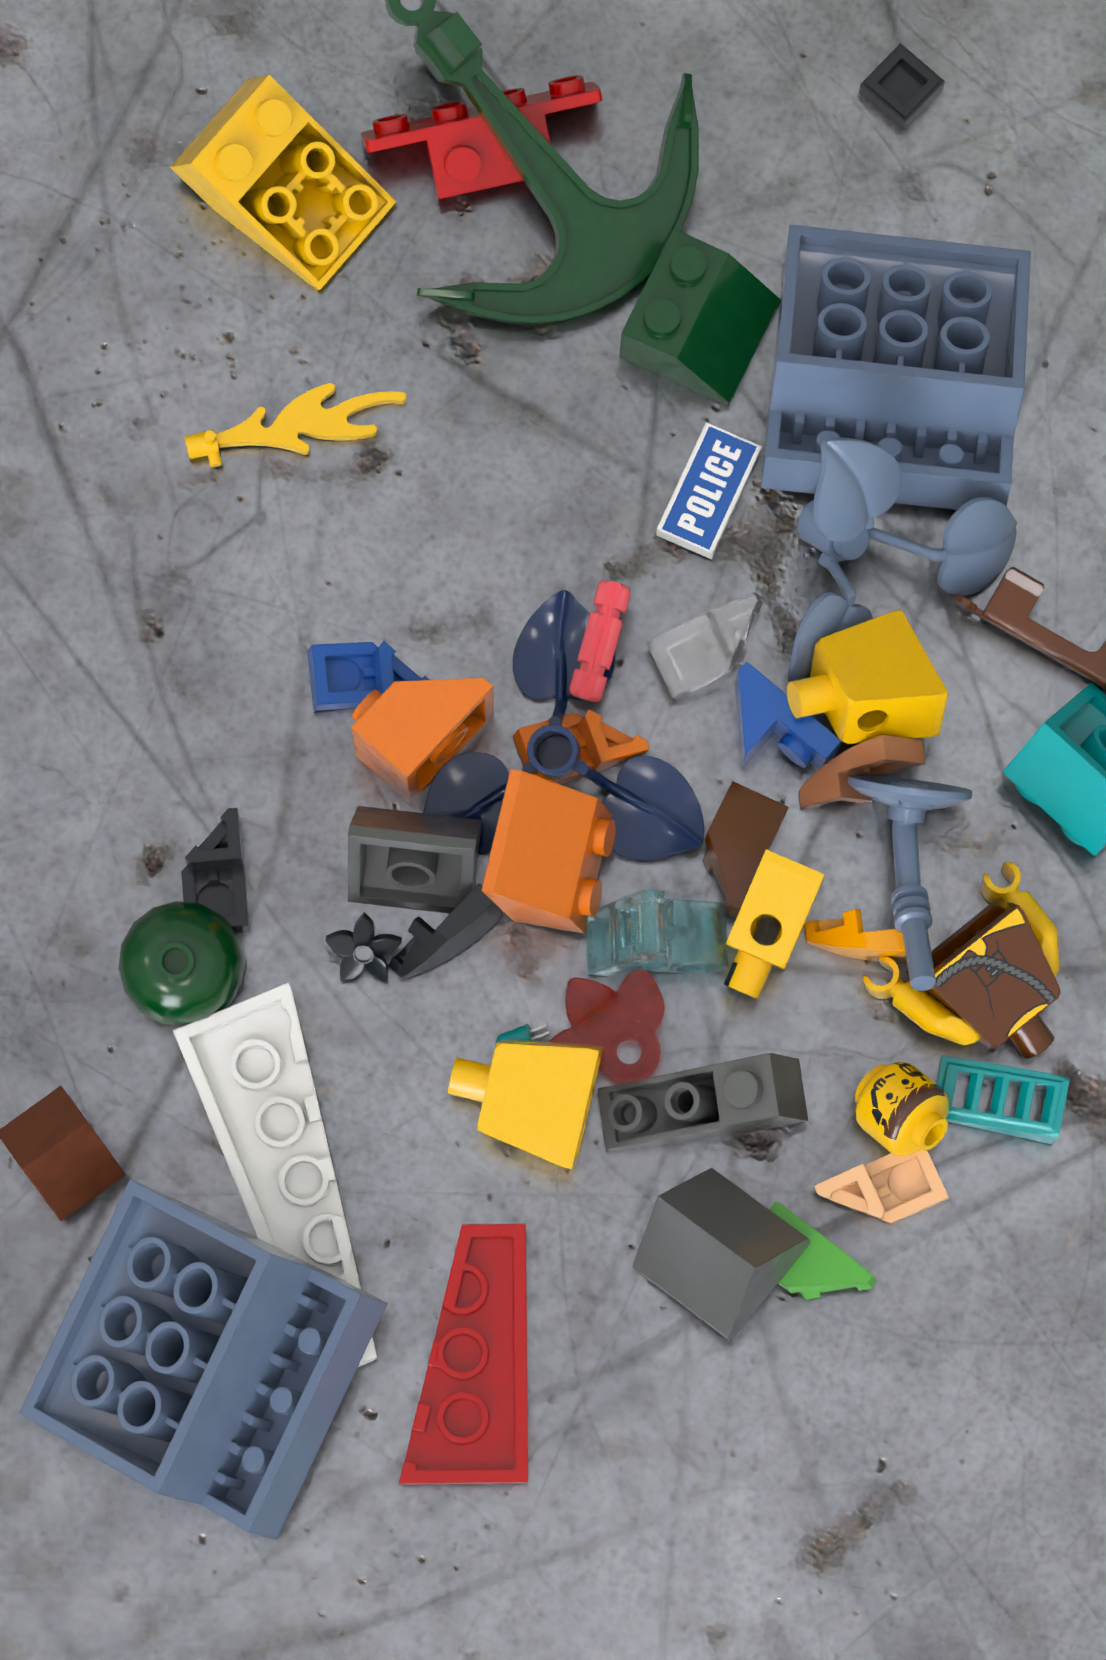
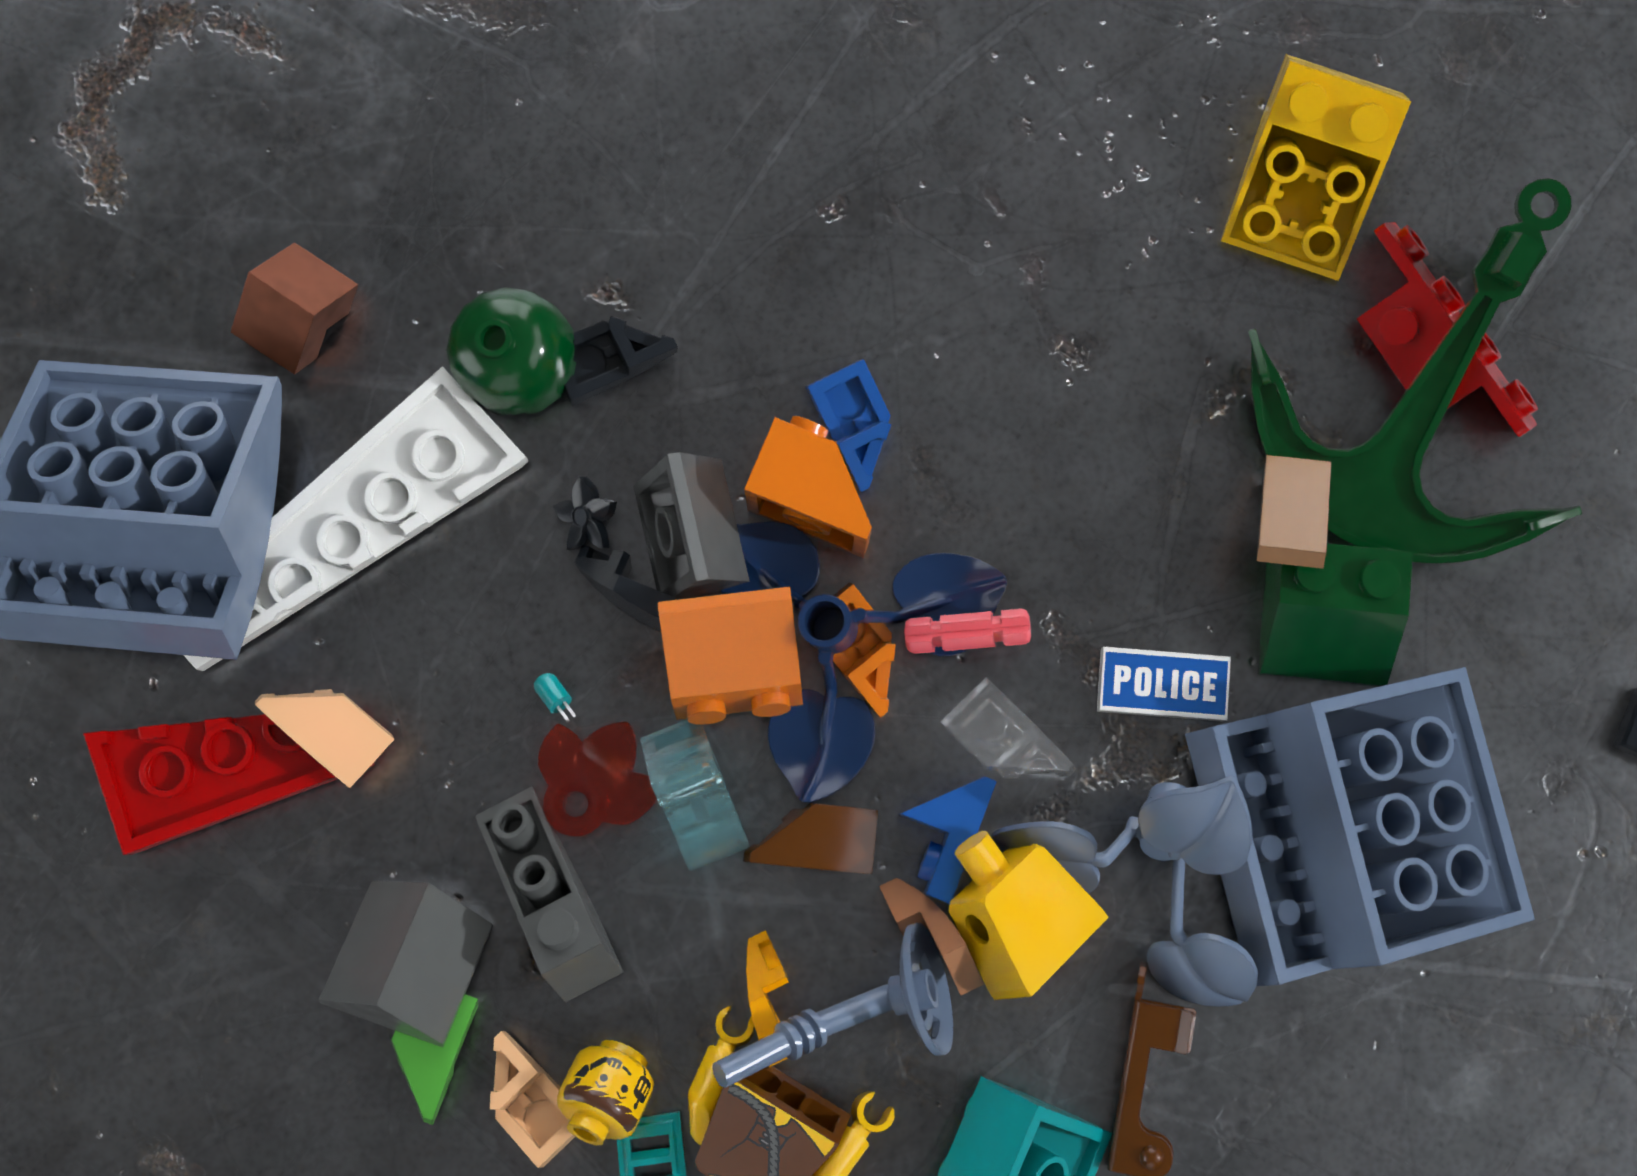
camera: 70 degrees right, 5 degrees up
yellow piece [184,383,406,467] -> none
yellow torso [448,1040,604,1169] -> none
yellow torso [723,849,825,999] -> none
none -> light nougat slope [255,689,394,788]
none -> medium nougat tile [1257,455,1331,569]

